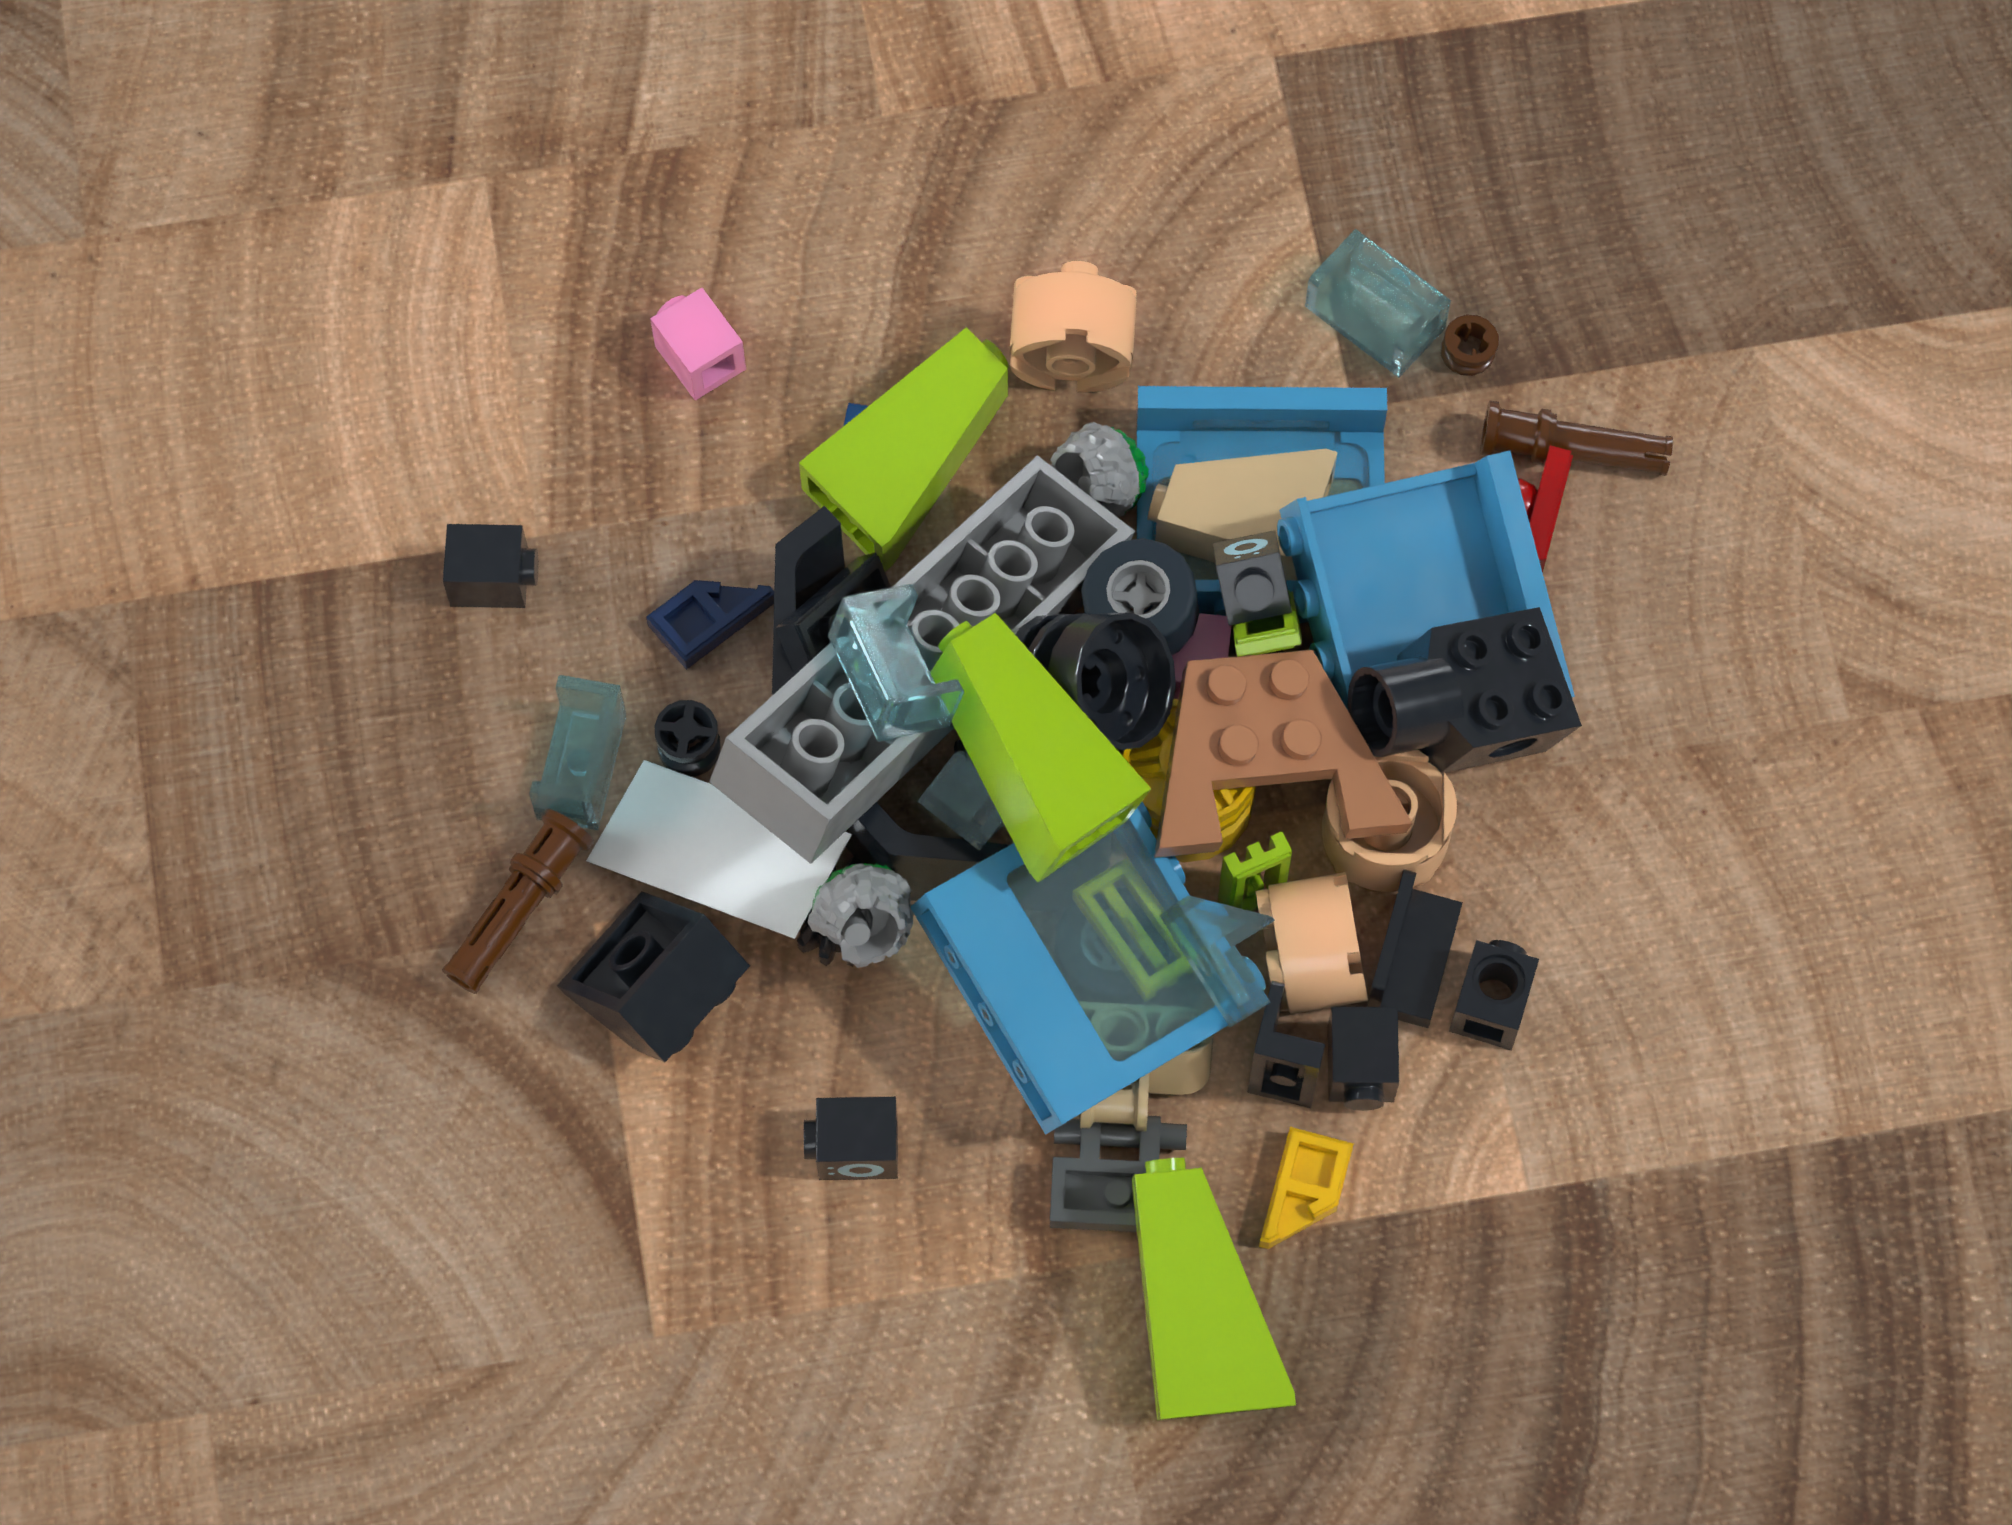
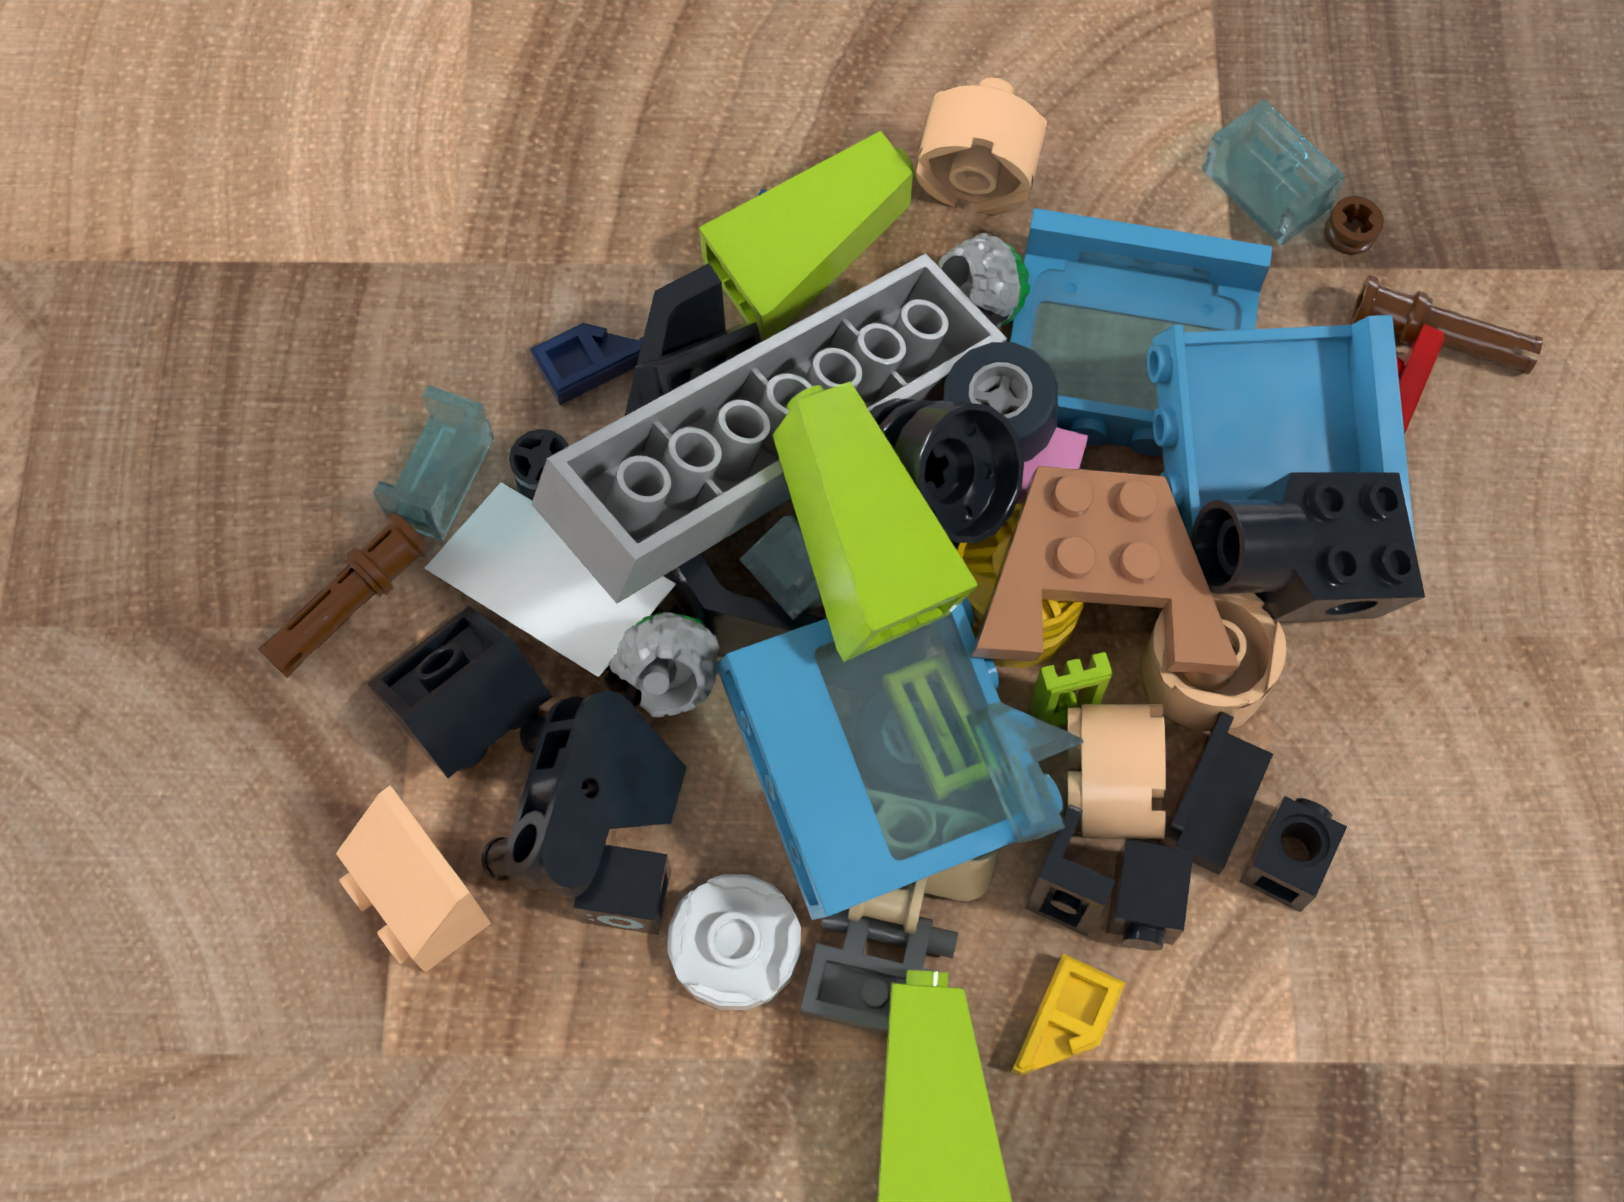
camera: 10 degrees right, 0 degrees up
black brick [443,524,539,608] -> none
bright pink brick [650,288,746,400] -> none
clear light blue panel [828,584,964,742] -> none
tan slope [1148,449,1338,580] -> none
black brick [1213,530,1292,626] -> none
lime slope [1233,590,1302,657] -> none
none -> light nougat slope [336,786,491,973]
none -> black piece [481,690,687,899]
none -> white tile [667,874,801,1010]

